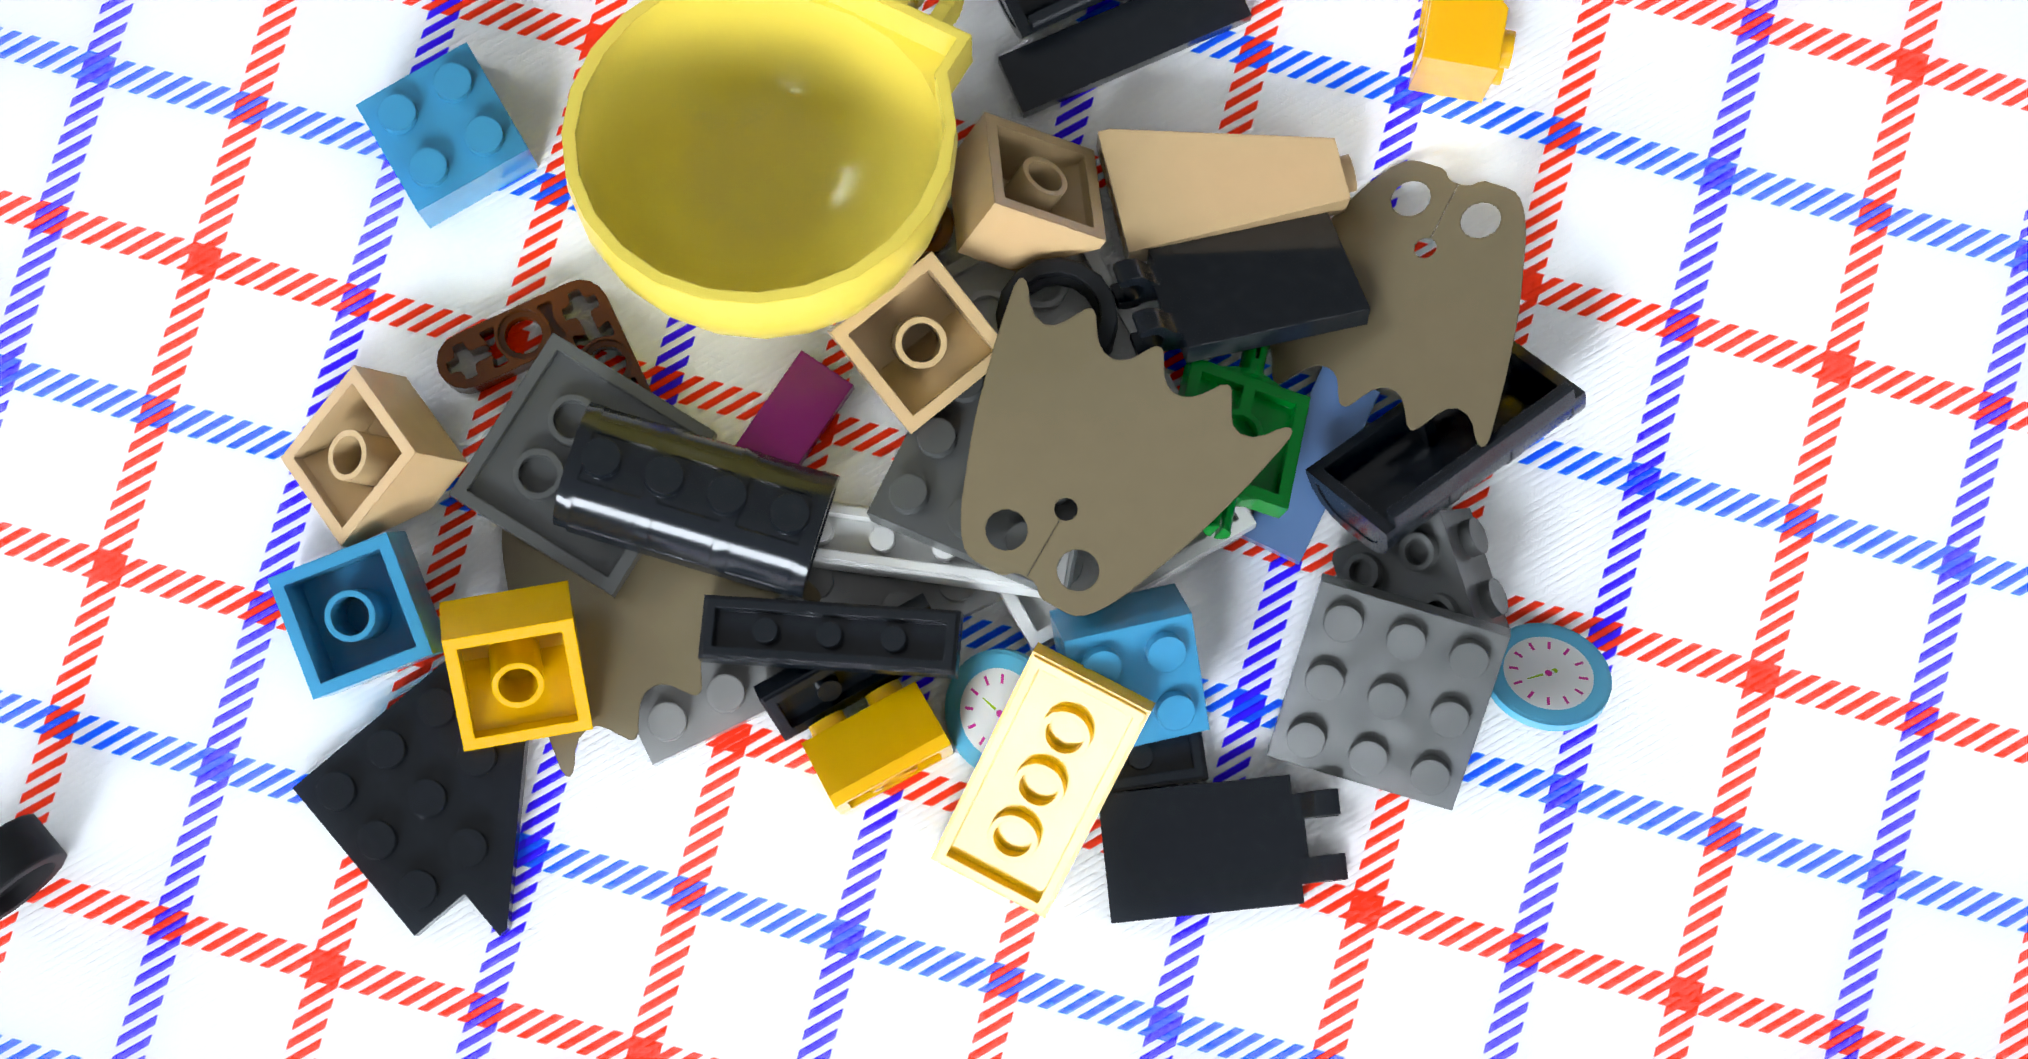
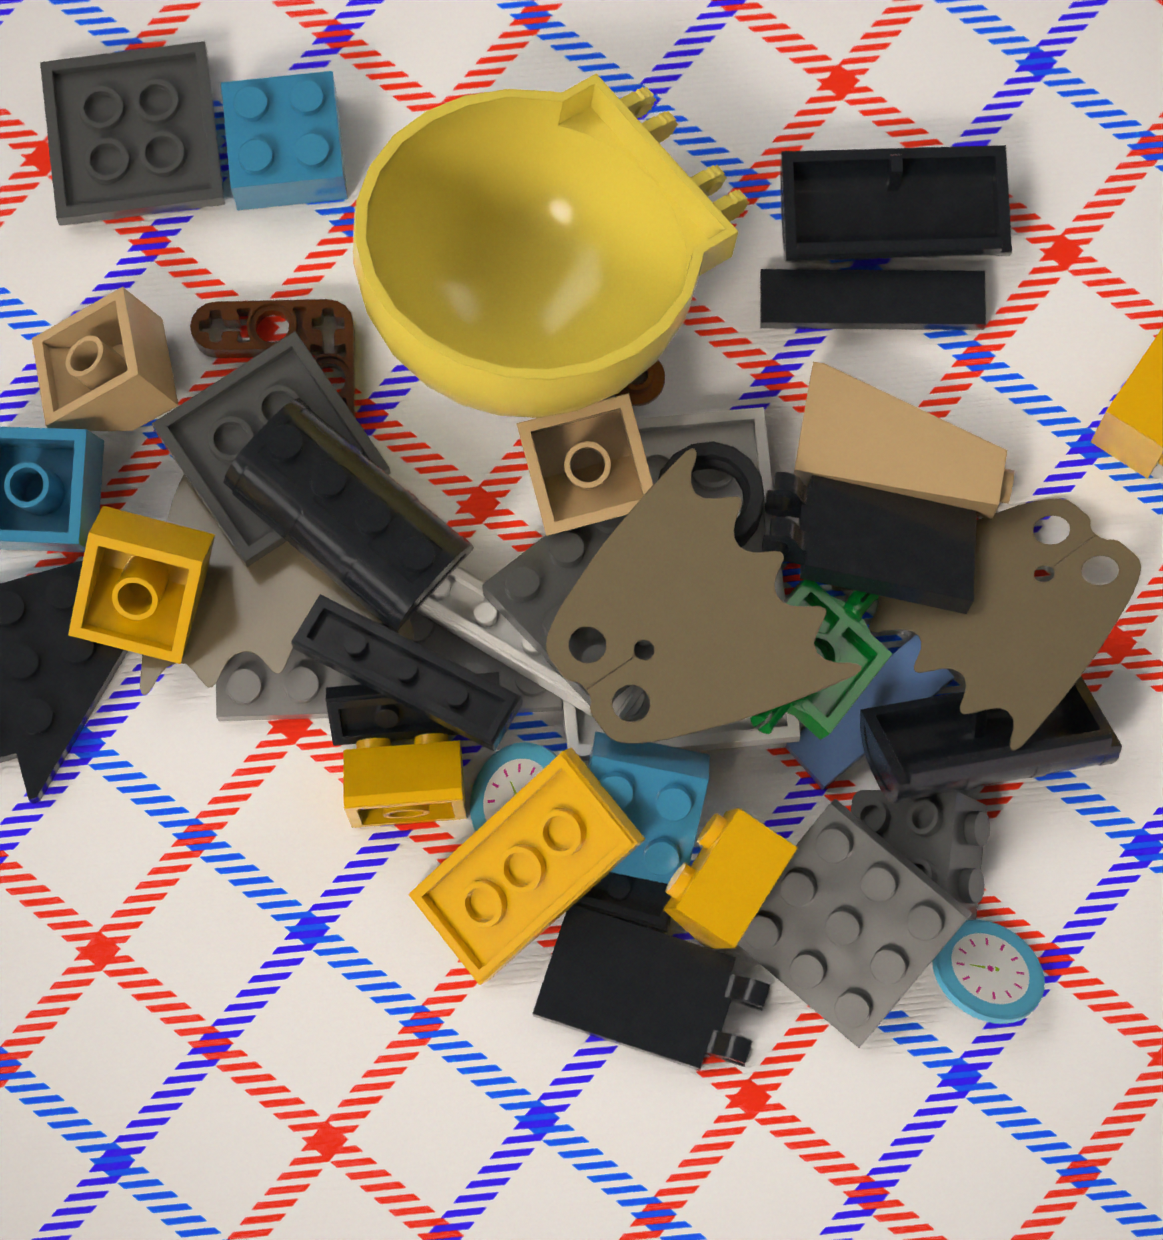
camera: 25 degrees right, 5 degrees down
magenta tile [735,350,855,465] -> none
tan slope [951,112,1106,271] -> none
none -> dark grey plate [40,41,226,226]
none -> yellow slope [663,808,798,949]

